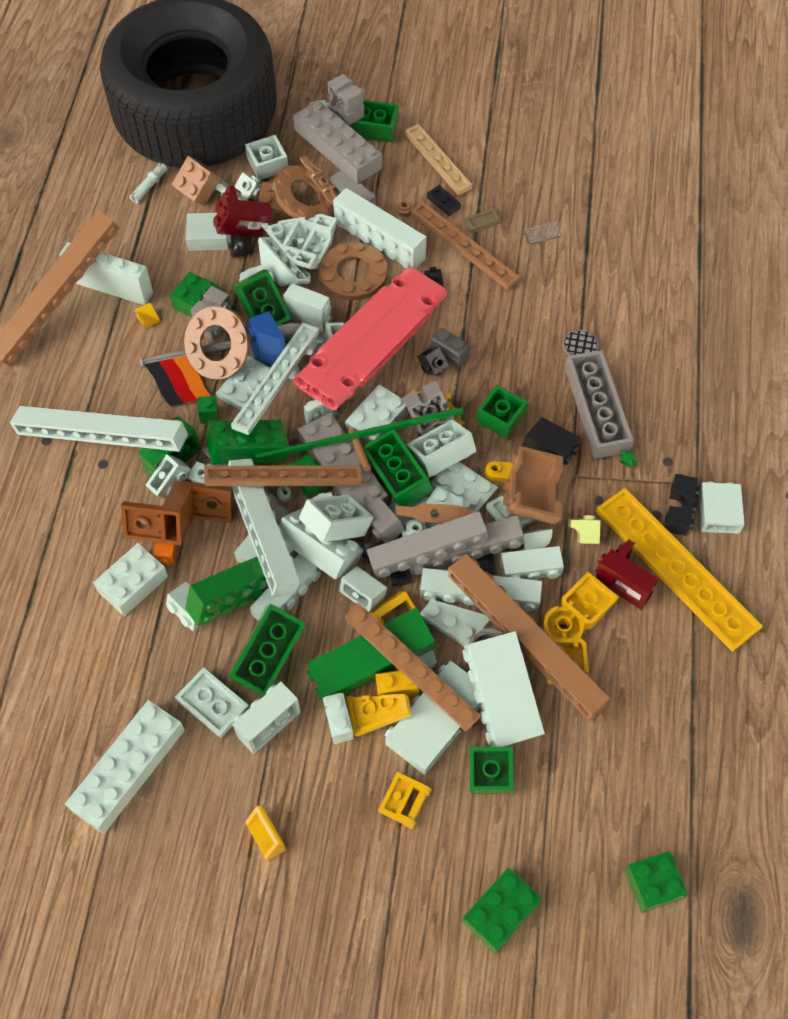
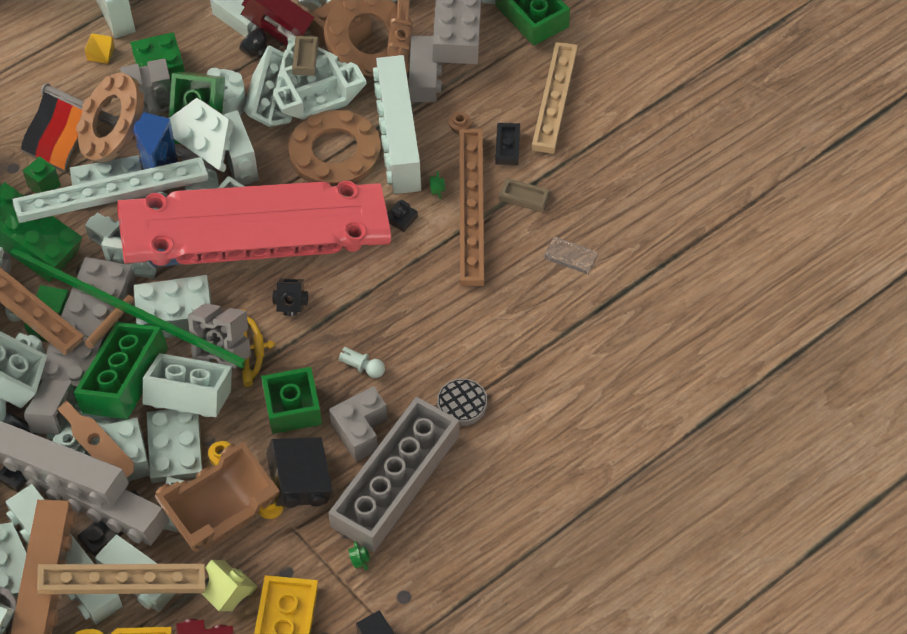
camera: 45 degrees right, 5 degrees down
dark grey brick [431,328,470,368] -> none
light aqua brick [522,529,552,550] -> none
none -> tan plate [37,564,205,594]
none -> light aqua brick [85,212,121,247]
none -> light aqua wing [169,98,233,172]
none -> dark tan tile [292,36,319,76]
none -> light grey brick [329,386,388,462]
none -> light aqua pin [339,346,385,378]
none -> green plate [429,171,445,199]

